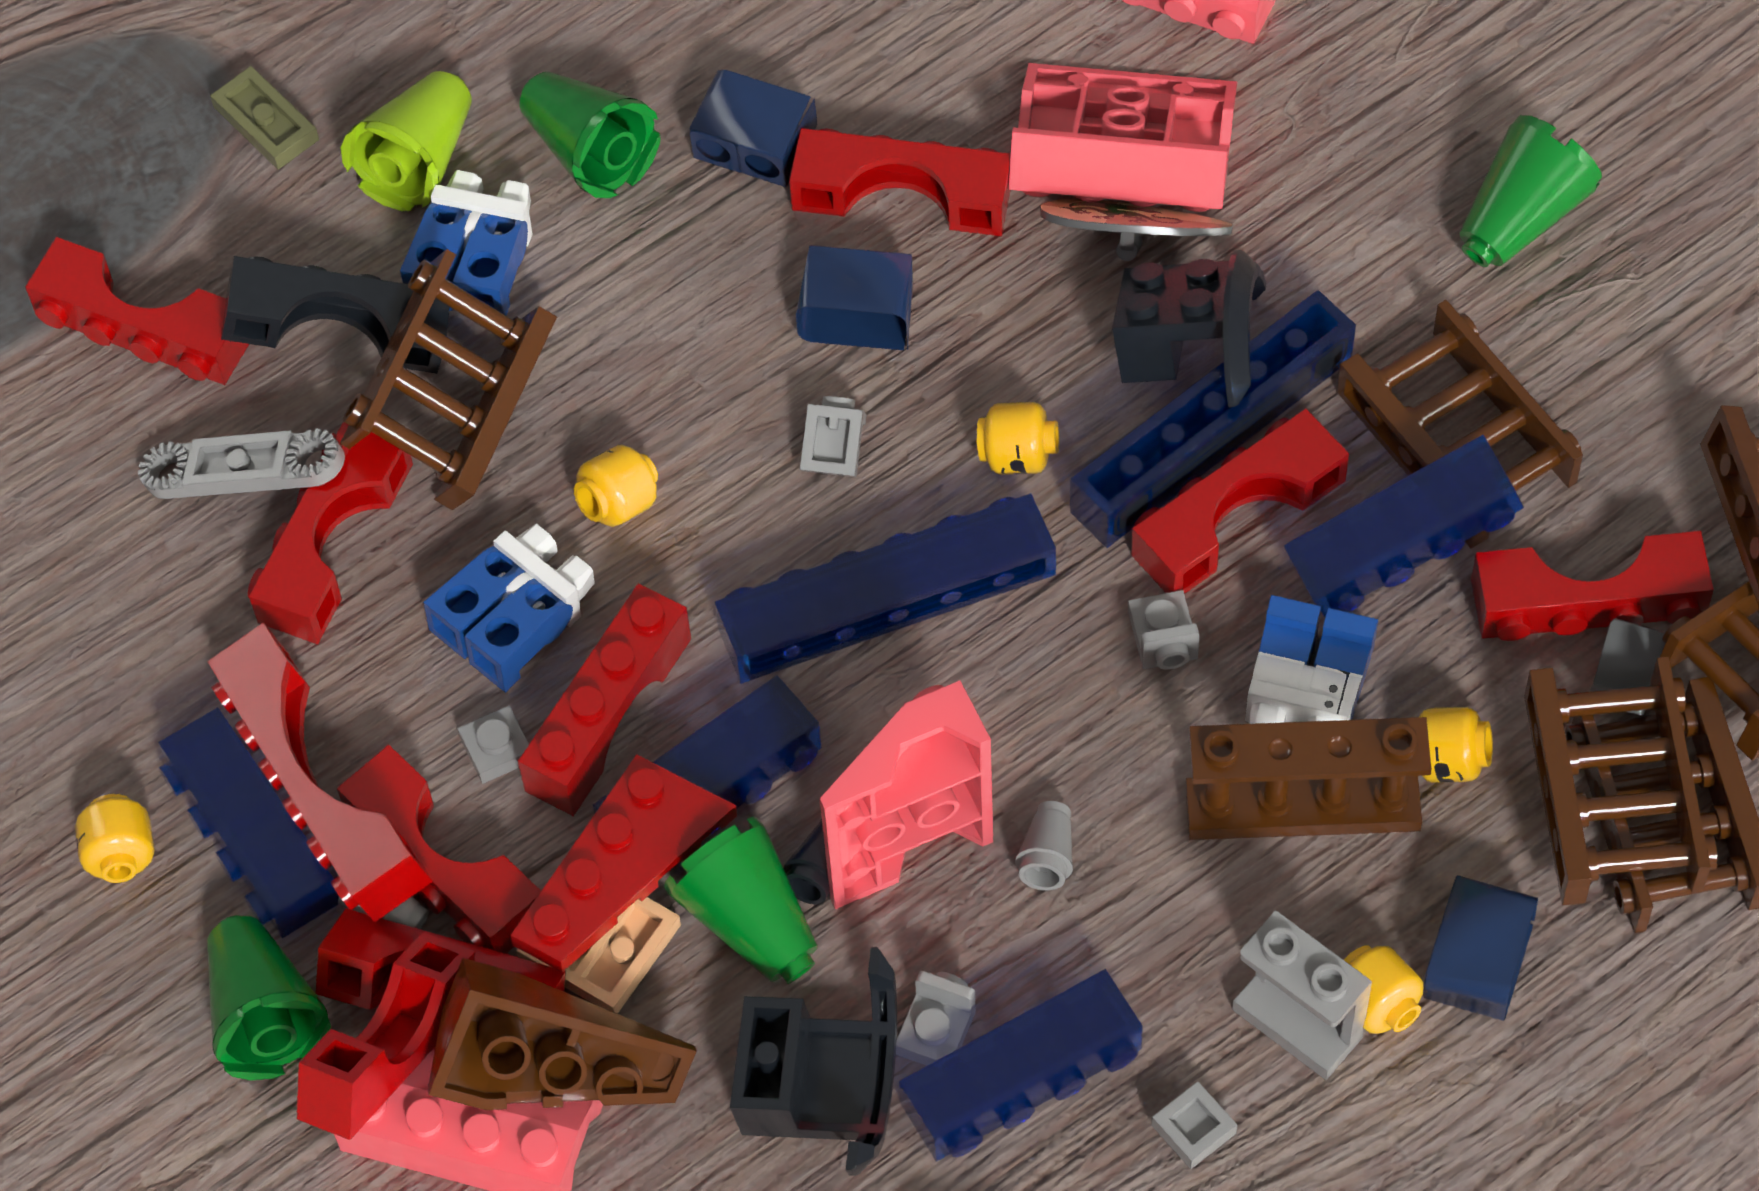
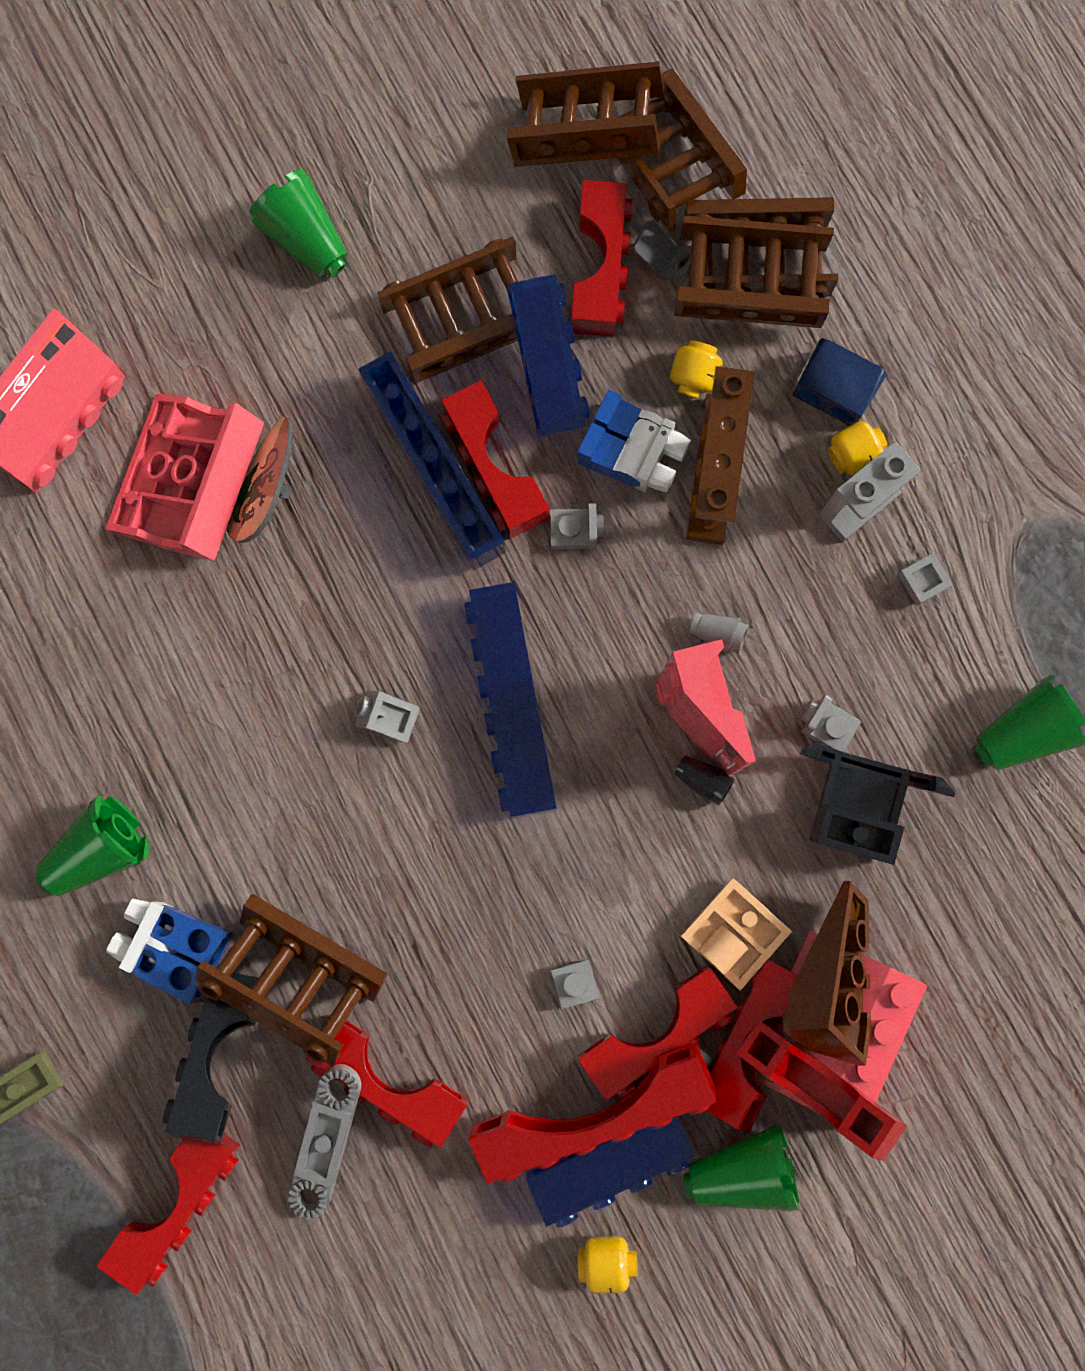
camera: 85 degrees left, 20 degrees up
lime cone [340,71,472,211] -> none
blue hips [423,524,595,693] -> none
red wing [511,754,737,972] -> none
red arch [518,583,691,817] -> none
yellow head [574,445,658,527] -> none
clear blue brick [592,675,822,834] -> none
green cone [664,816,818,984] -> none
dark blue piece [689,70,817,187] -> none
red arch [789,128,1011,236] -> none
dark blue piece [796,245,913,350] -> none
clear blue brick [899,969,1143,1162] -> none
yellow head [977,402,1059,475] -> none
black piece [1112,250,1266,407] -> none

